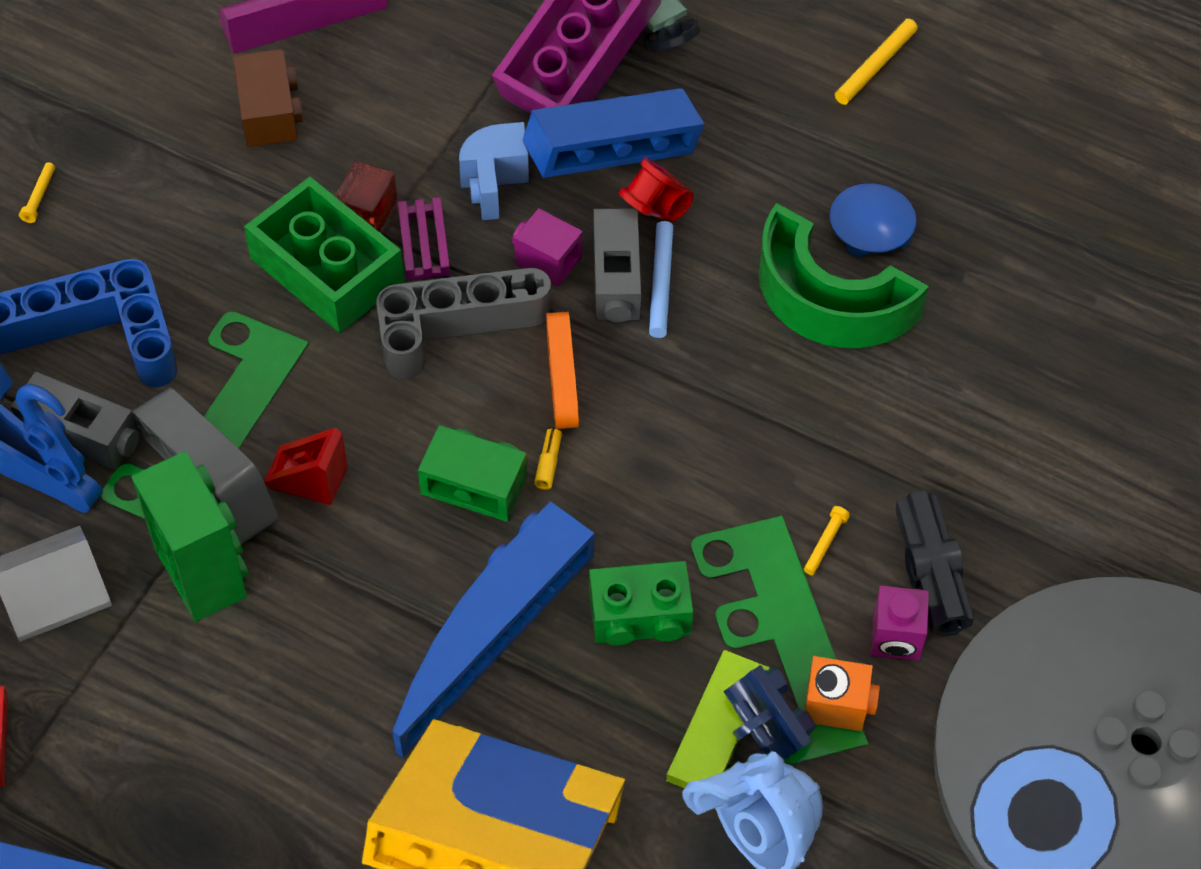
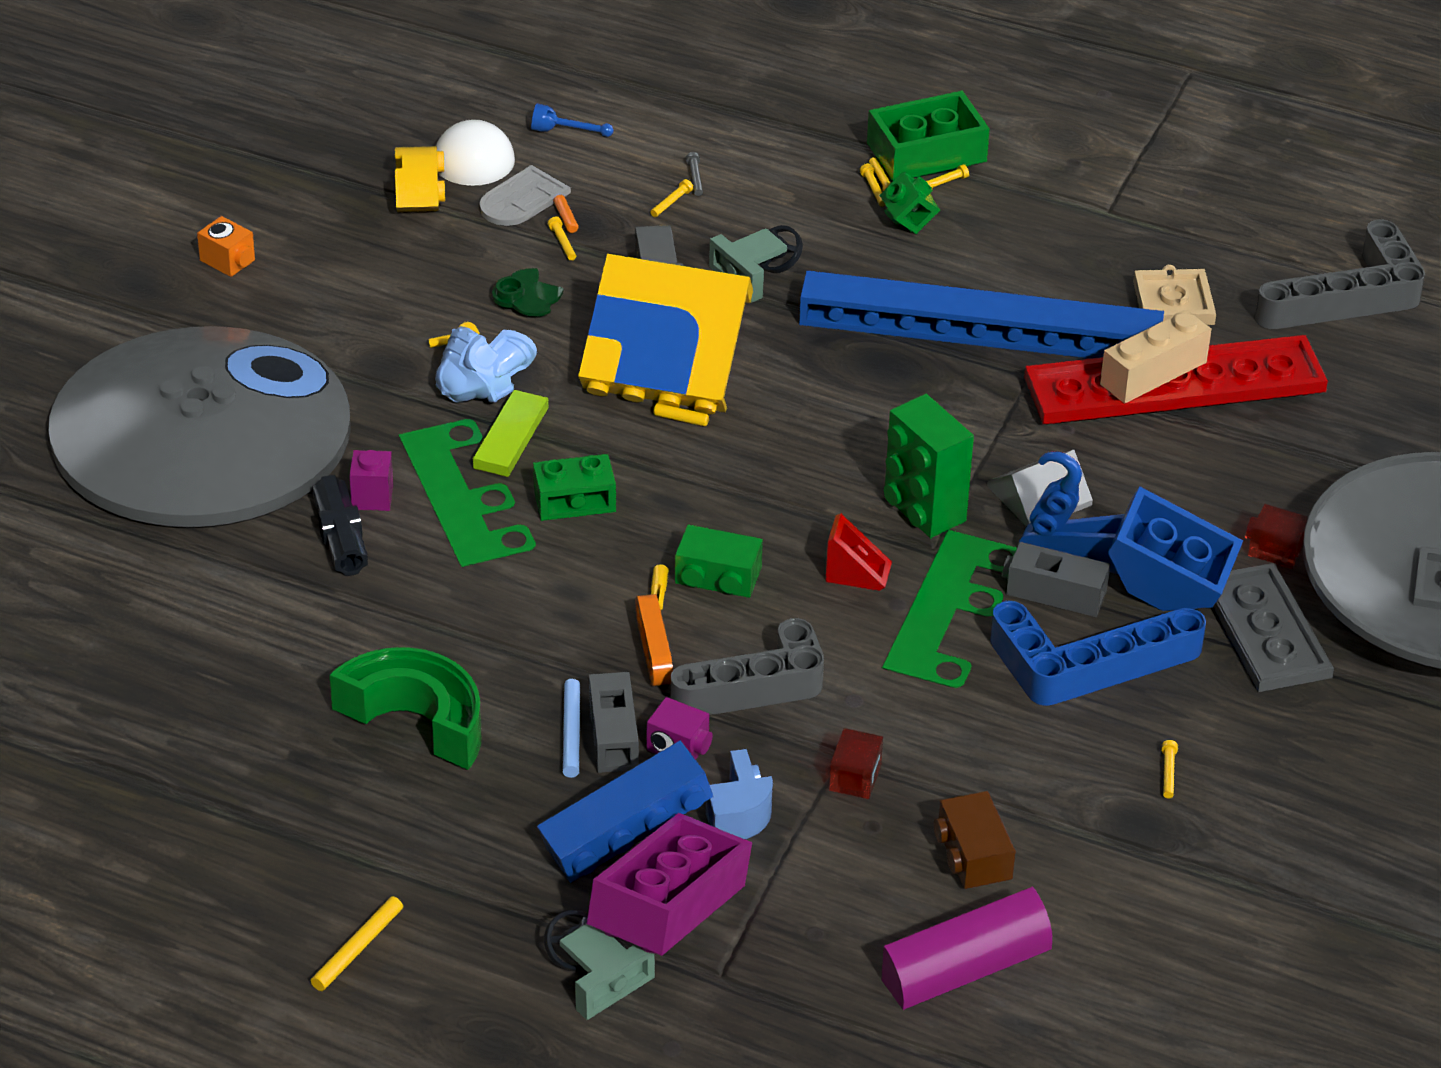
camera: 175 degrees right, 15 degrees down
dark grey beam [132,387,278,545] -> none
green brick [244,177,404,334] -> none
blue slope [392,501,595,758] -> none
magenta tile [398,197,450,280] -> none
red piece [618,157,694,222] -> none
dark blue hips [723,665,816,760] -> none
yellow piece [803,506,850,575] -> none
orange brick [804,656,879,732] -> none
blue dish [830,183,916,257] -> none

